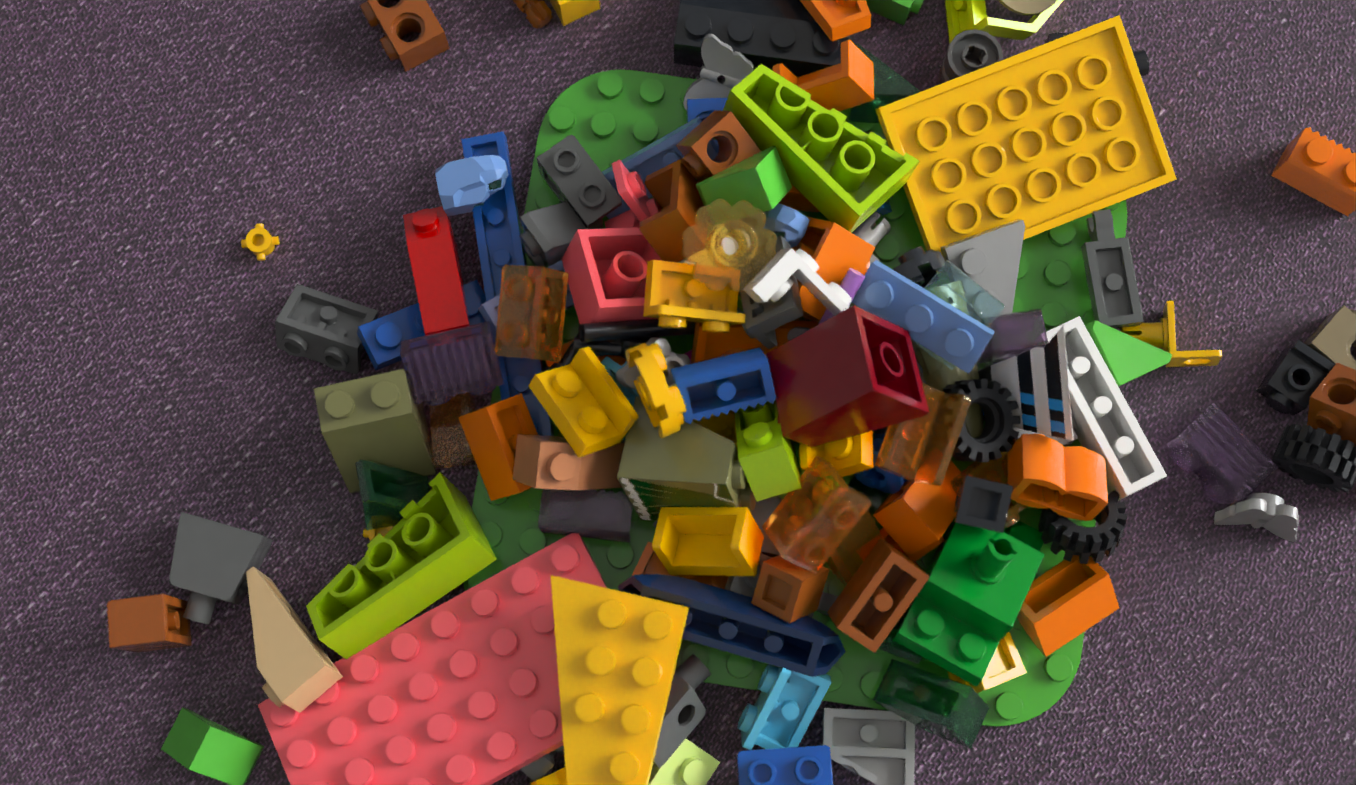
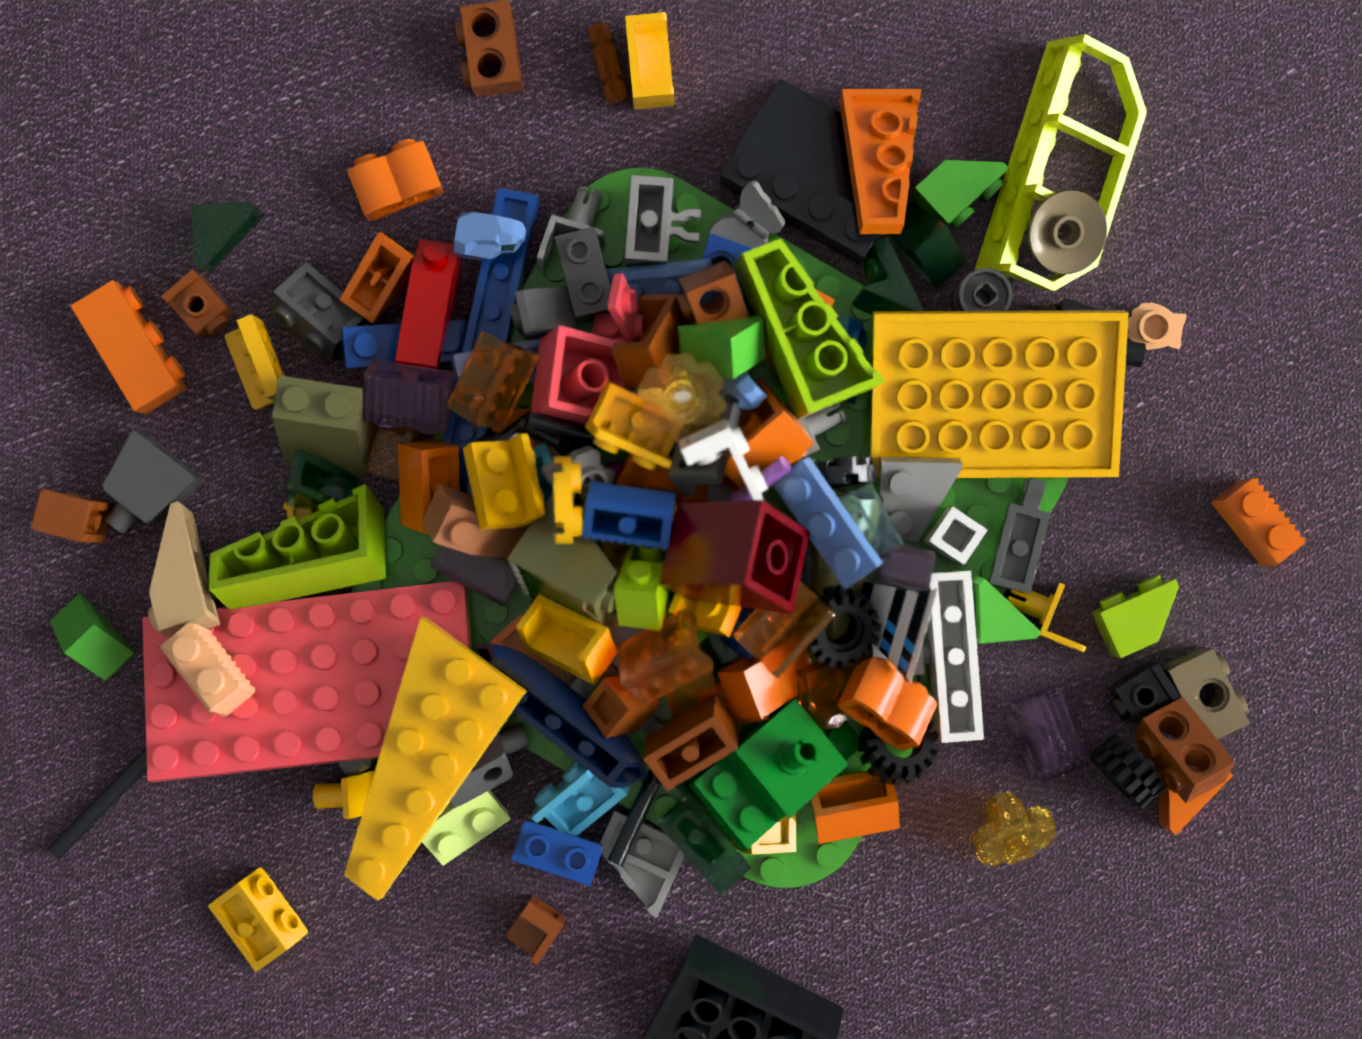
camera: 25 degrees right, 10 degrees up
yellow piece [241,223,280,261] -> none
orange panel [772,40,874,111] -> none
black brick [954,475,1013,533] -> none
light grey animal [1214,493,1299,542] -> none
none -> orange brick [70,280,187,414]
none -> light nougat brick [160,623,255,717]
none -> dark orange brick [161,269,234,338]
none -> clear green slope [192,201,265,274]
none -> yellow bracket [225,314,285,410]
none -> orange slope [339,232,414,324]
none -> orange brick [347,139,444,221]
none -> light grey bracket [537,186,605,272]
none -> black piece [608,769,661,867]
none -> light grey brick [625,175,701,267]
none -> clear green slope [885,202,967,289]
none -> white brick [923,506,987,565]
none -> clear yellow plant [972,792,1057,866]
none -> lime slope [1091,575,1179,658]
none -> light nougat animal [1128,302,1186,350]

